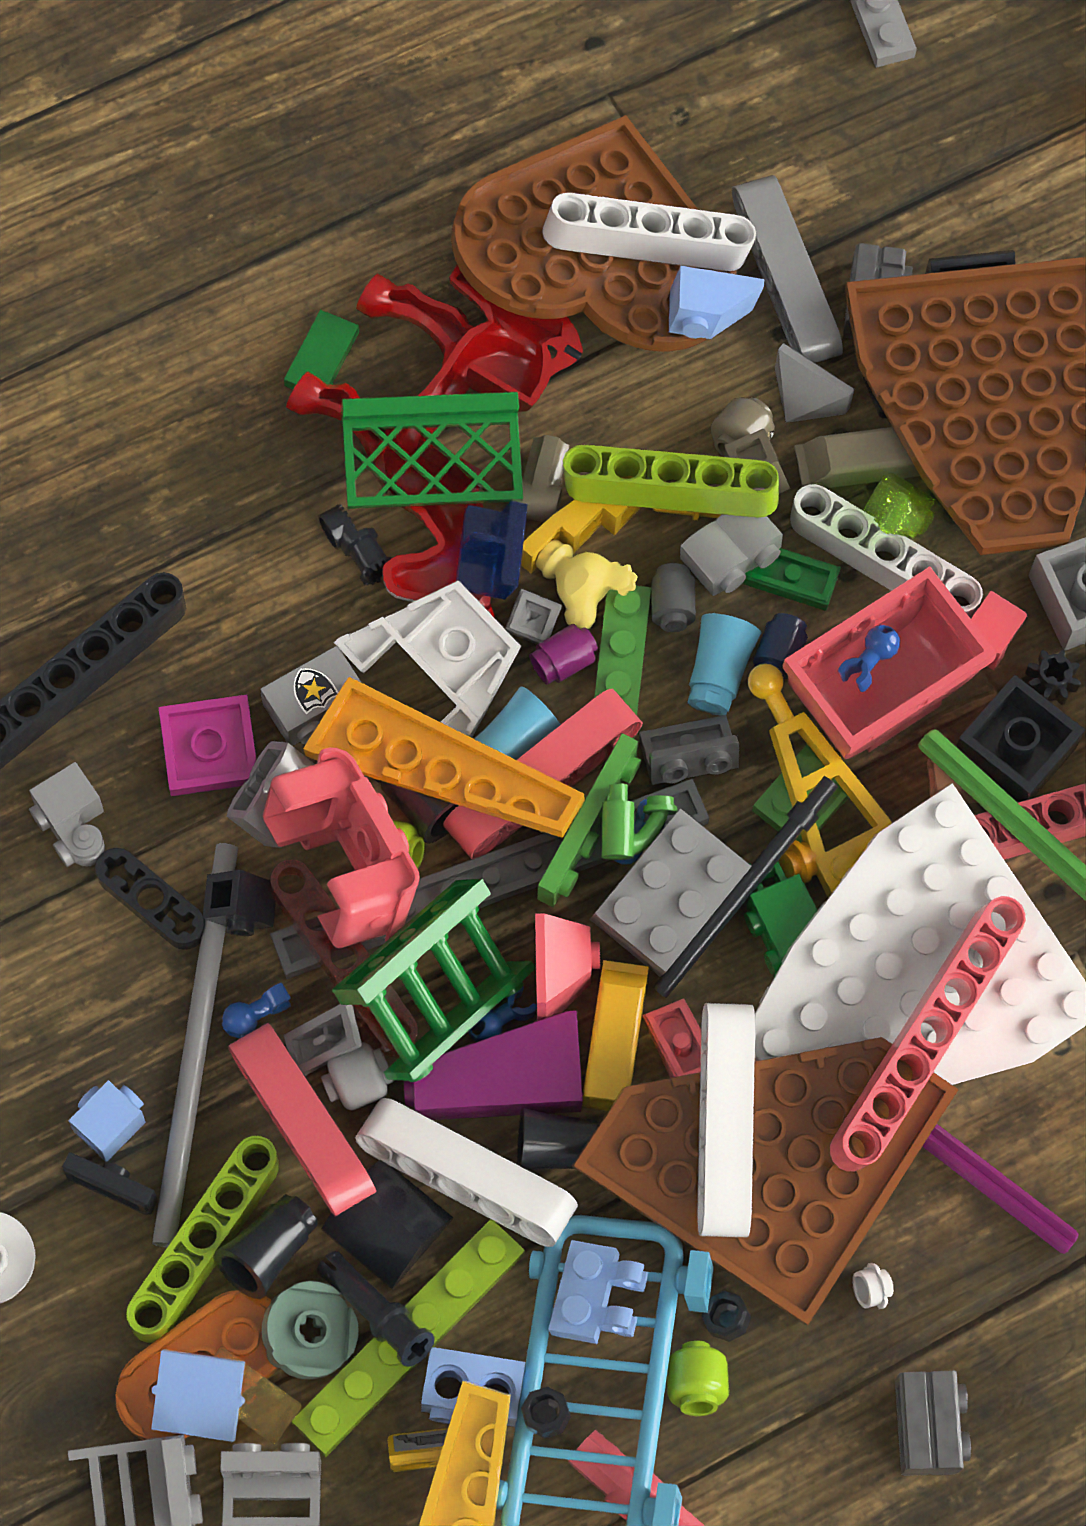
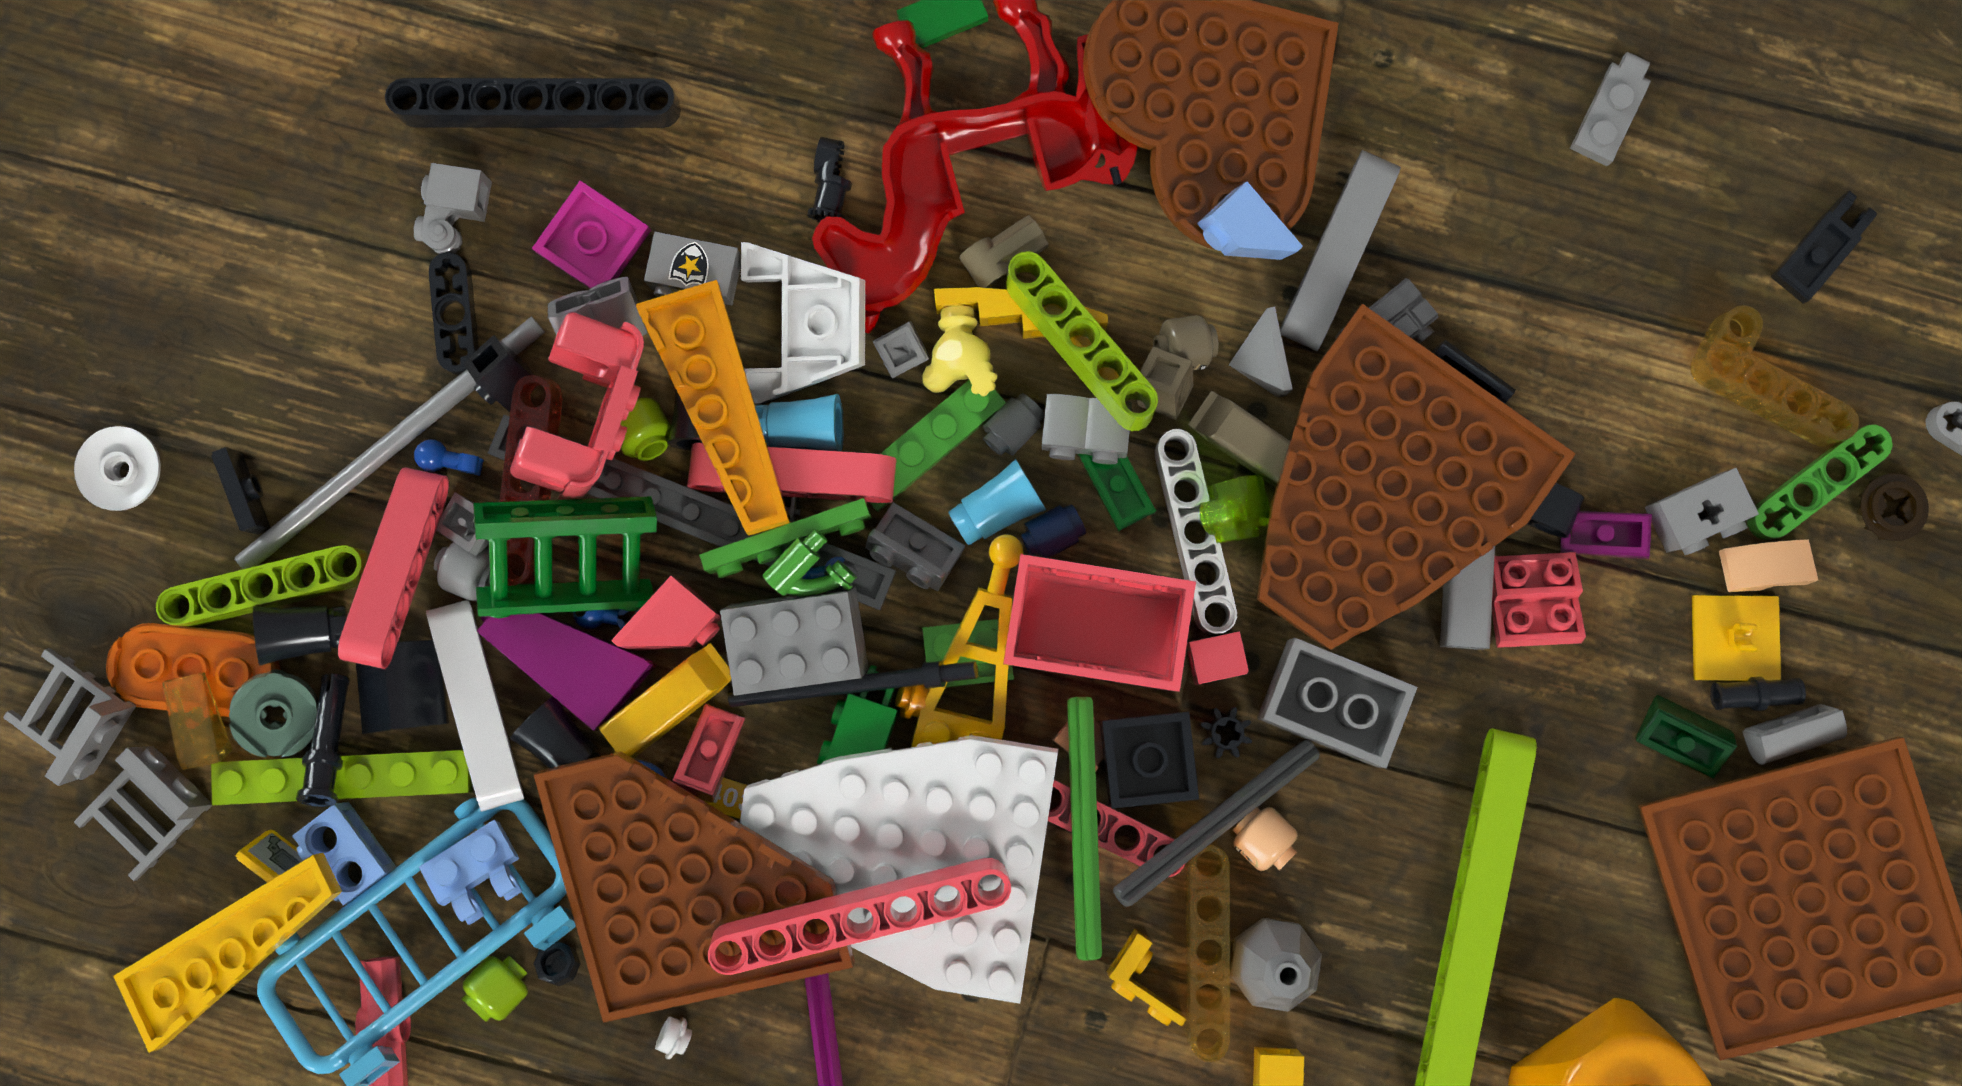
camera: 50 degrees right, 15 degrees up
light blue brick [69,1080,146,1162] -> none
light blue piece [151,1349,245,1442] -> none
green fence [341,392,523,509] -> none
clear blue panel [456,501,528,600] -> none
black tile [521,1386,571,1439] -> none
magenta brick [529,624,598,685] -> none
white beam [542,193,756,271] -> none
white beam [697,1003,755,1237] -> none
blue arm [838,625,900,692] -> none

